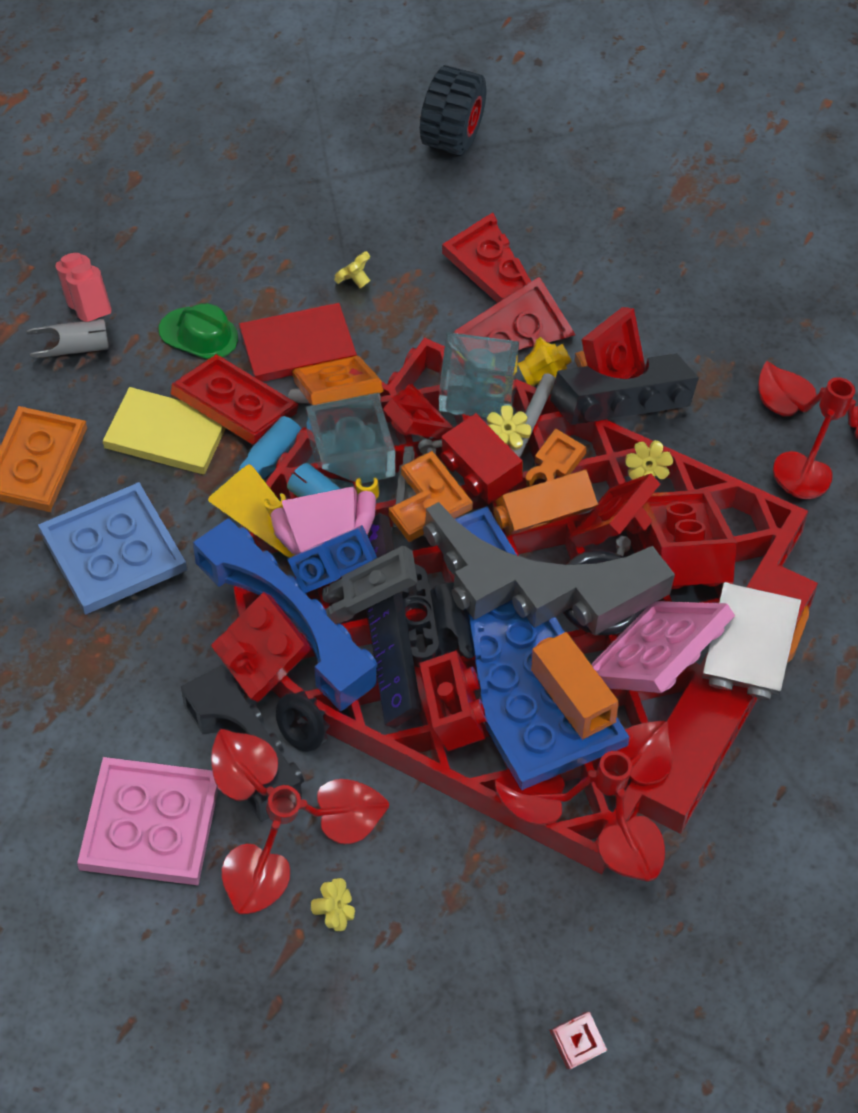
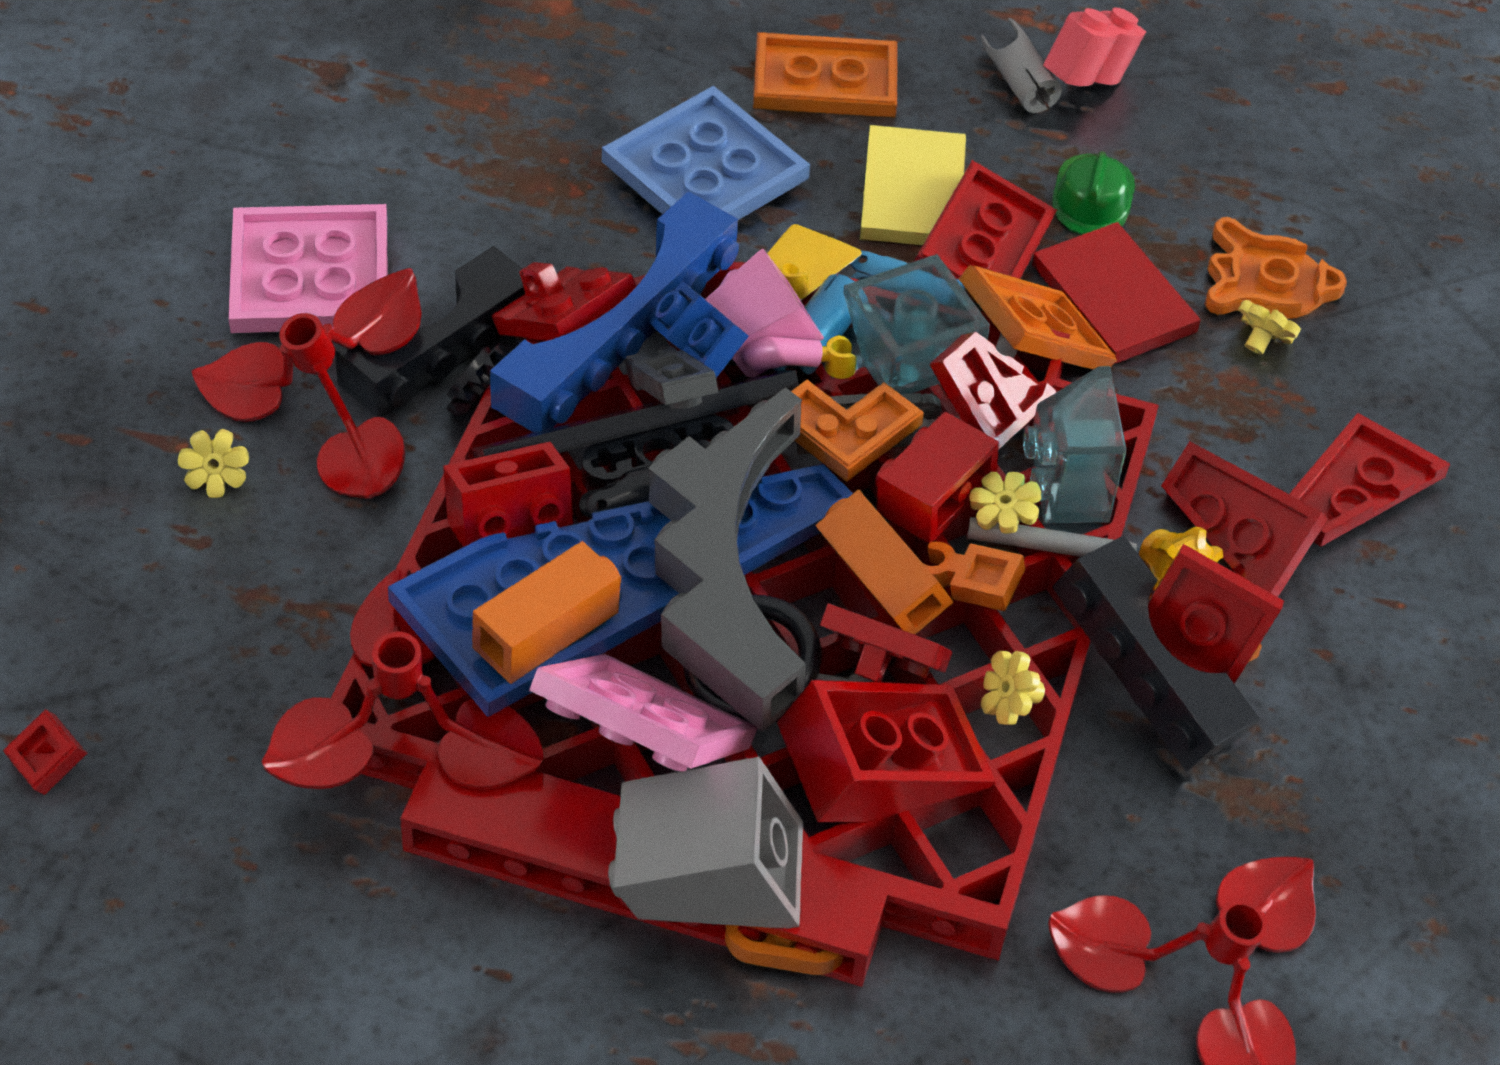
camera: 75 degrees right, 5 degrees down
none -> orange tile [1204,217,1347,319]

